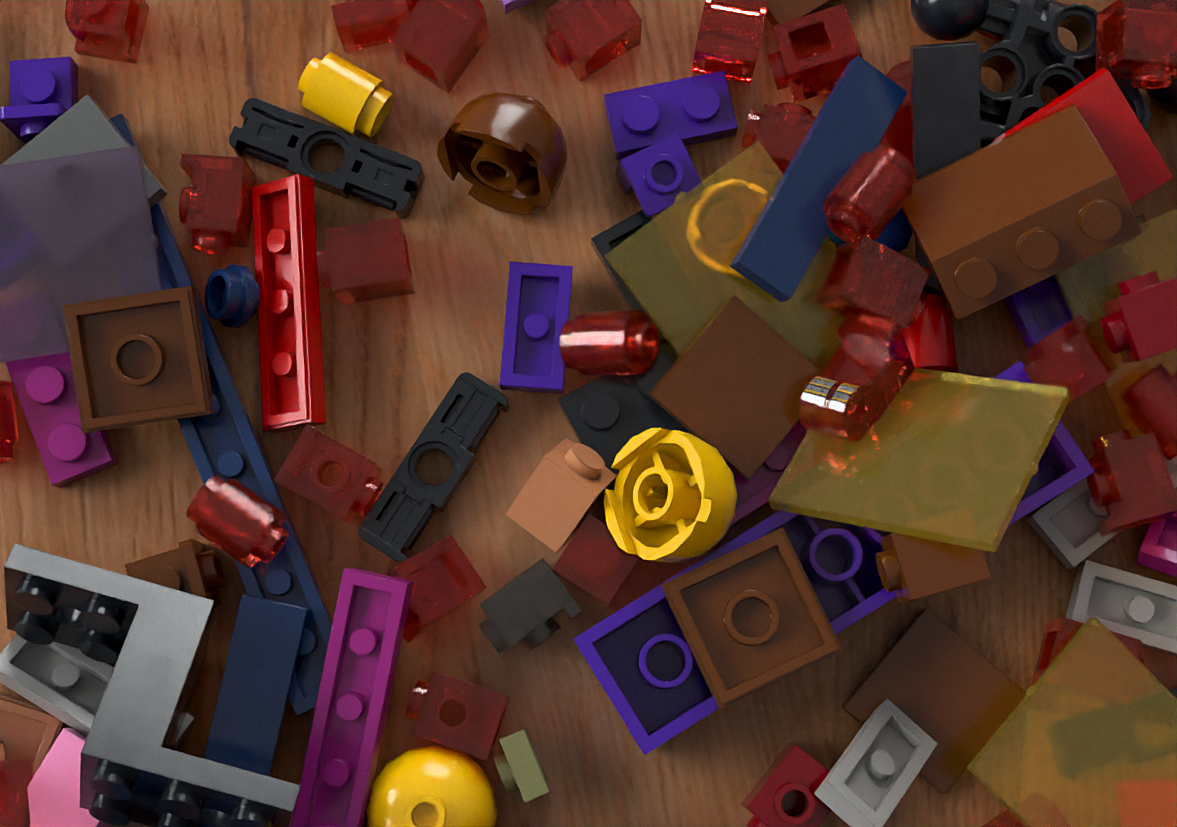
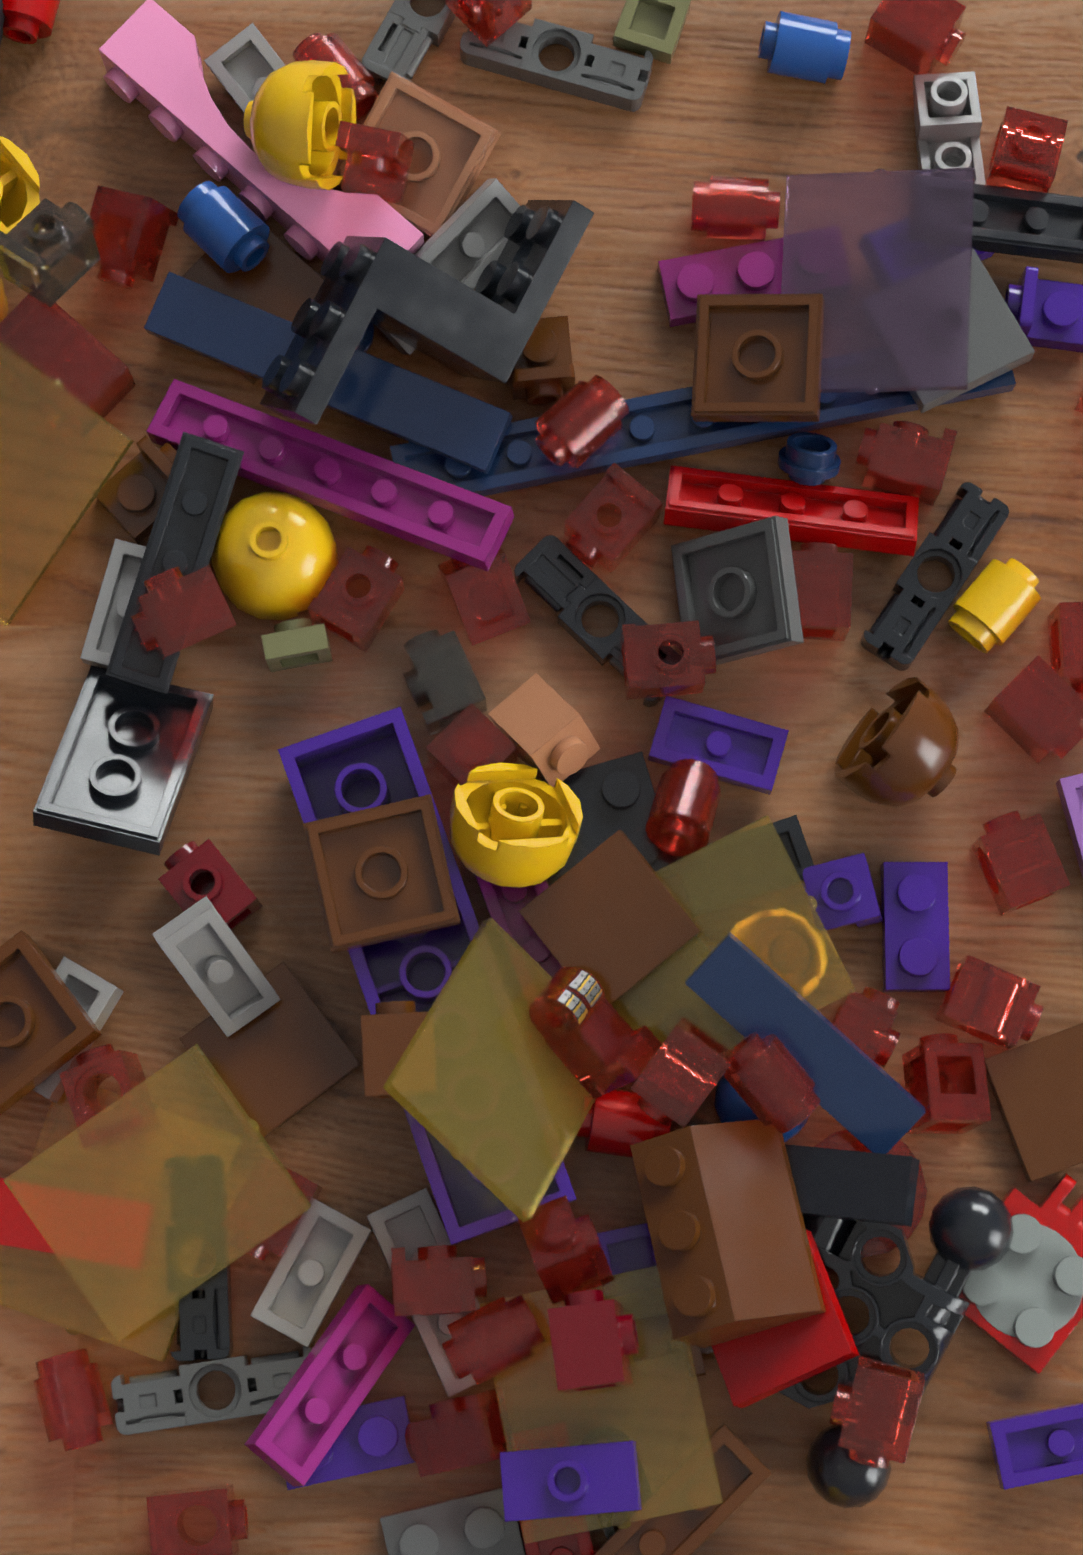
camera: 100 degrees right, 0 degrees up
none -> clear red brick [620,620,716,700]
none -> dark grey plate [671,516,804,670]

